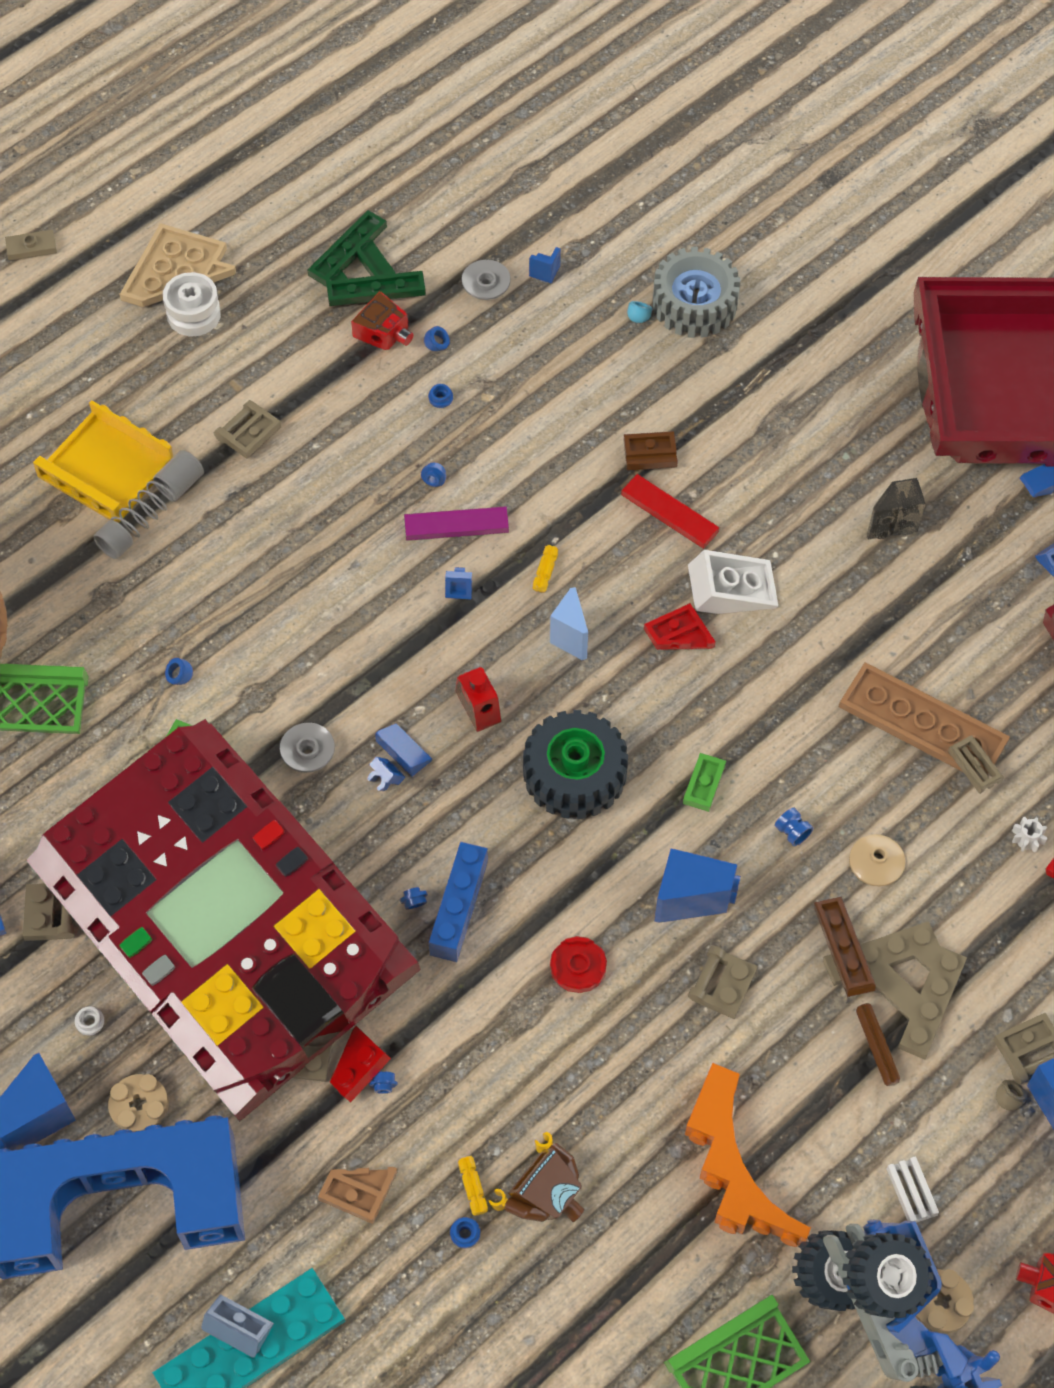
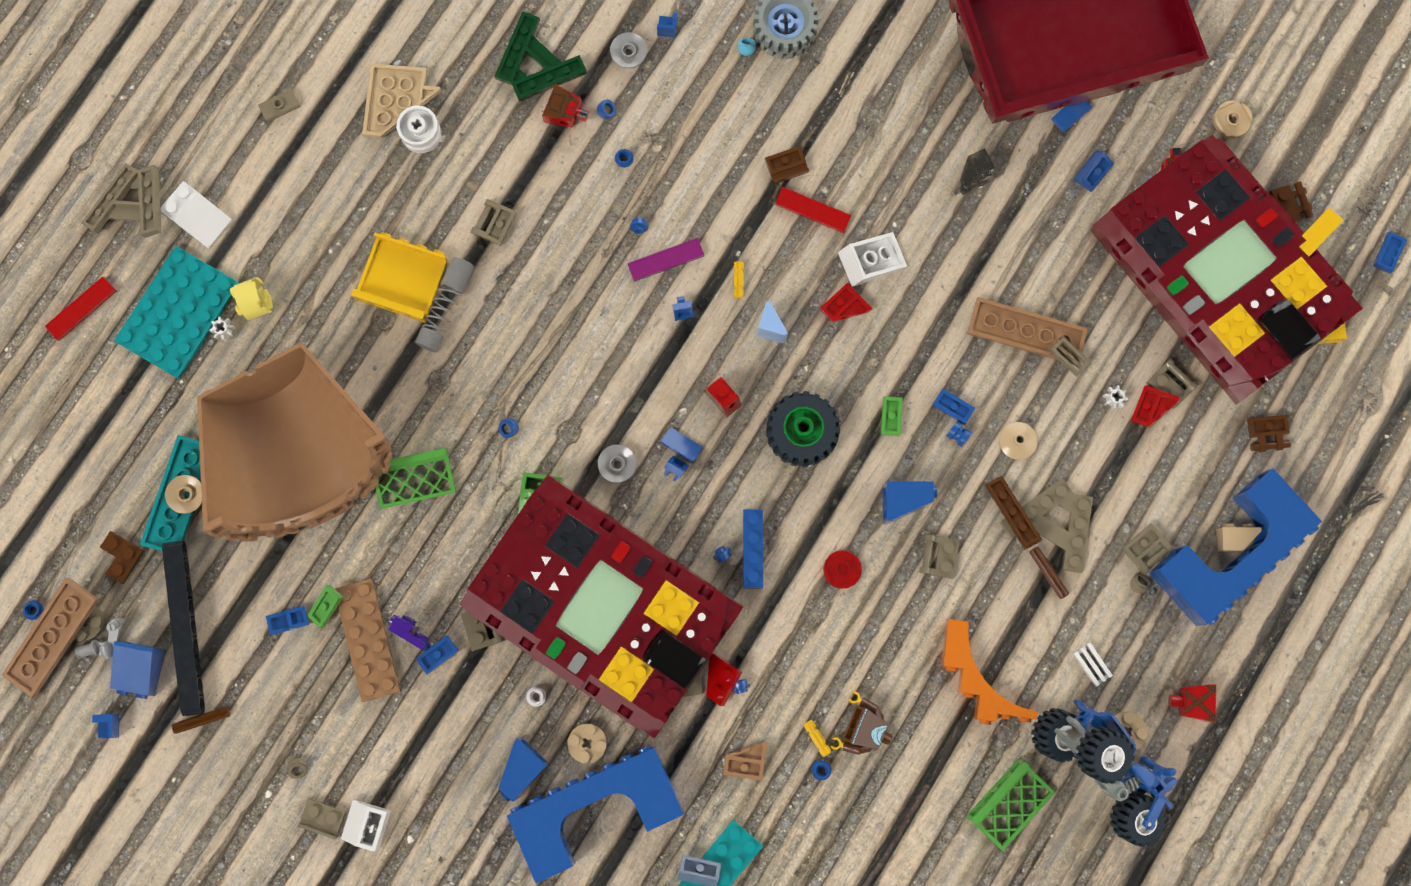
camera: 15 degrees left, 20 degrees up
none -> blue plate [932,388,975,425]

